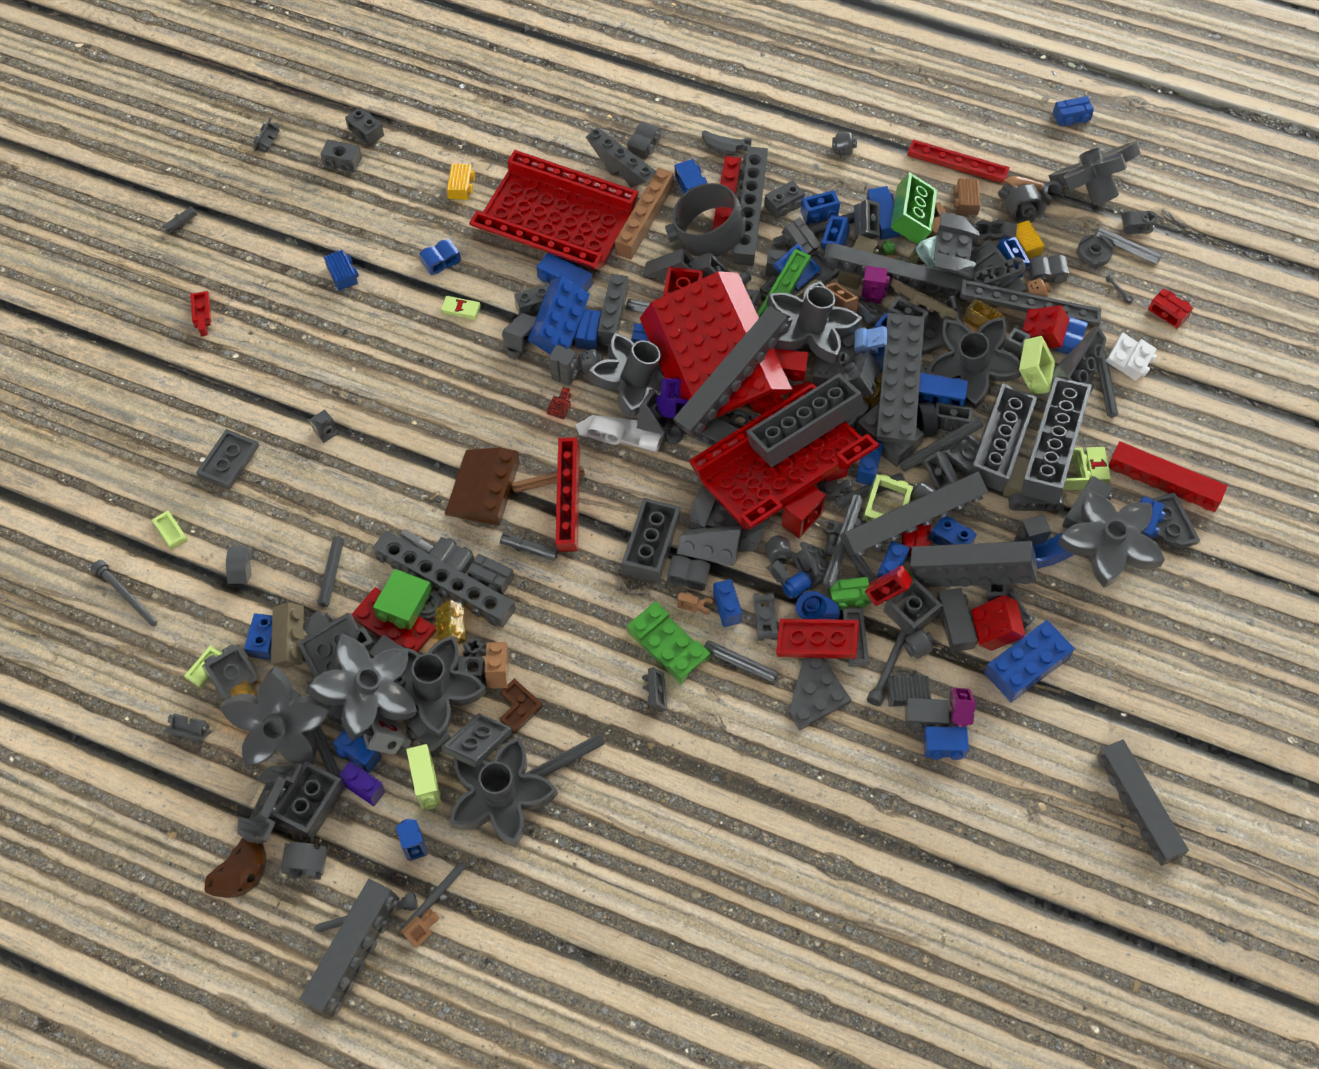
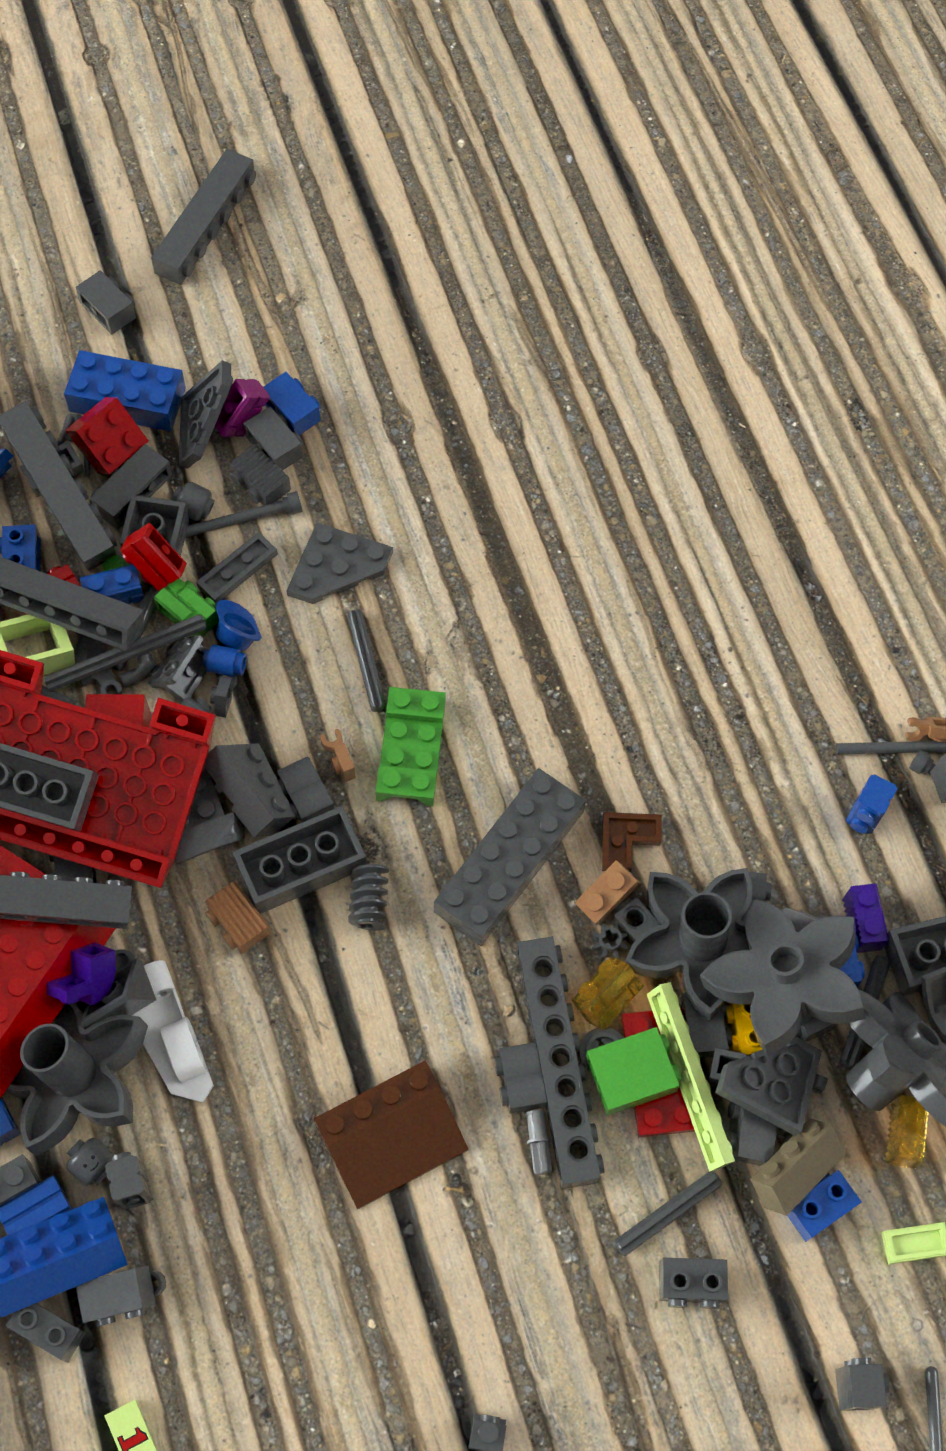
camera: 135 degrees left, 5 degrees up
dark grey plate [202,644,260,700] -> none
dark grey brick [226,545,254,584] -> none
yellowish green window [406,744,442,810] -> none
dark grey tile [441,713,512,767] -> none
dark grey plant [450,737,558,848] -> none
dark grey brick [467,554,514,595] -> none
dark grey pin [500,532,558,561] -> none
medium nougat axle [512,466,585,493] -> none
dark grey axle [525,734,605,777] -> none
clear red plate [547,387,571,420] -> none
red brick [555,437,580,552] -> none
dark grey plate [642,667,667,712] -> none
blue brick [713,579,742,627] -> none
dark grey plate [753,592,778,641] -> none
red plate [776,619,859,659] -> none
none -> dark grey brick [76,270,136,335]
none -> dark grey plate [179,360,233,469]
none -> medium nougat brick [205,881,271,954]
none -> dark grey piece [348,864,389,931]
none -> dark grey brick [434,768,586,946]
none -> yellowish green plate [647,982,735,1172]
none -> dark grey brick [659,1257,728,1309]
none -> dark grey brick [835,1358,890,1411]

